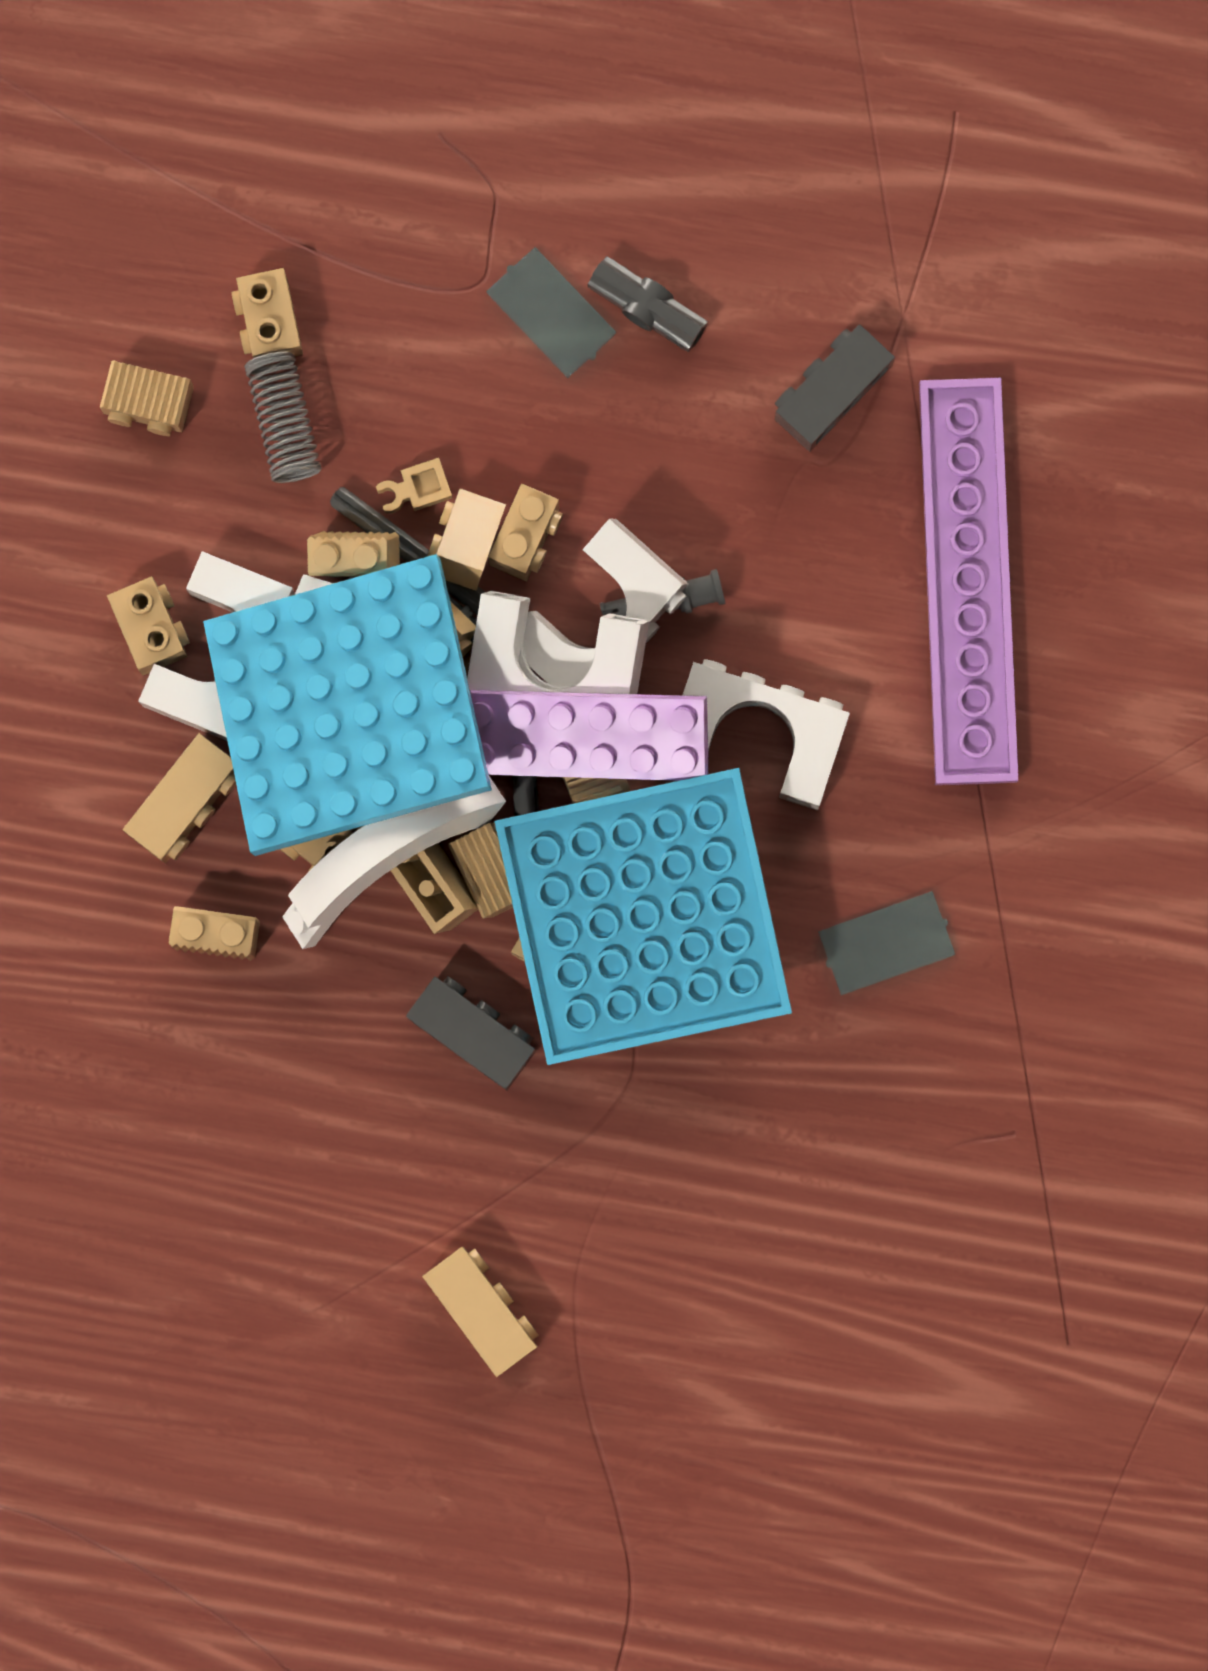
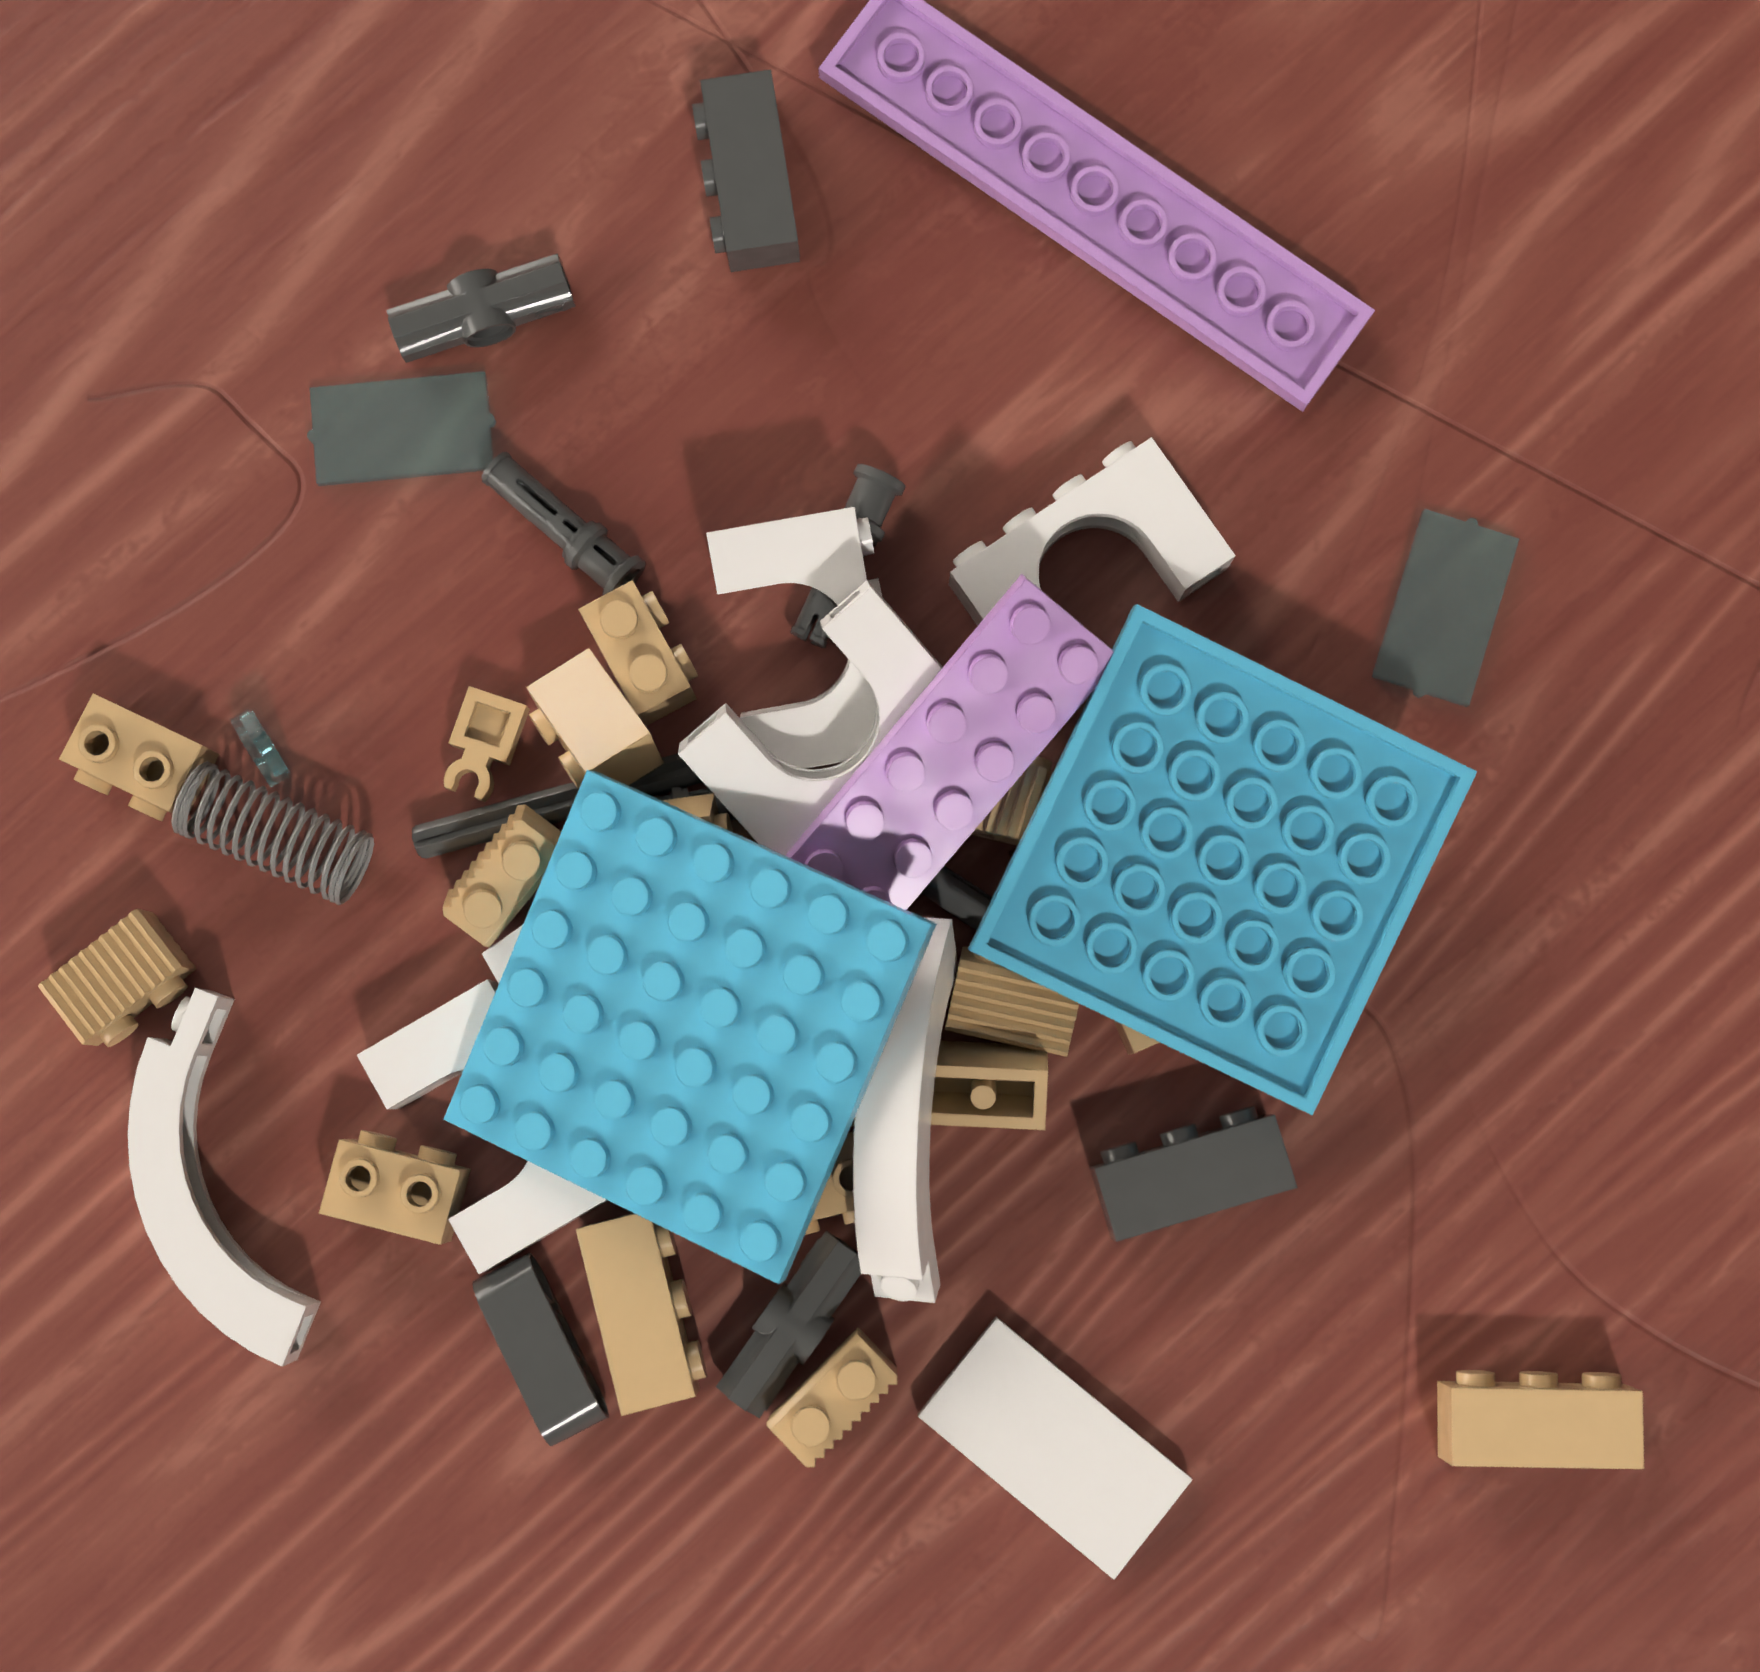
camera: 55 degrees left, 0 degrees up
none -> white arch [128,988,321,1366]
none -> clear light blue tile [230,709,291,787]
none -> dark grey beam [472,1253,609,1446]
none -> dark grey pin [481,452,646,595]
none -> dark grey piece [716,1230,861,1418]
none -> white tile [918,1316,1192,1579]

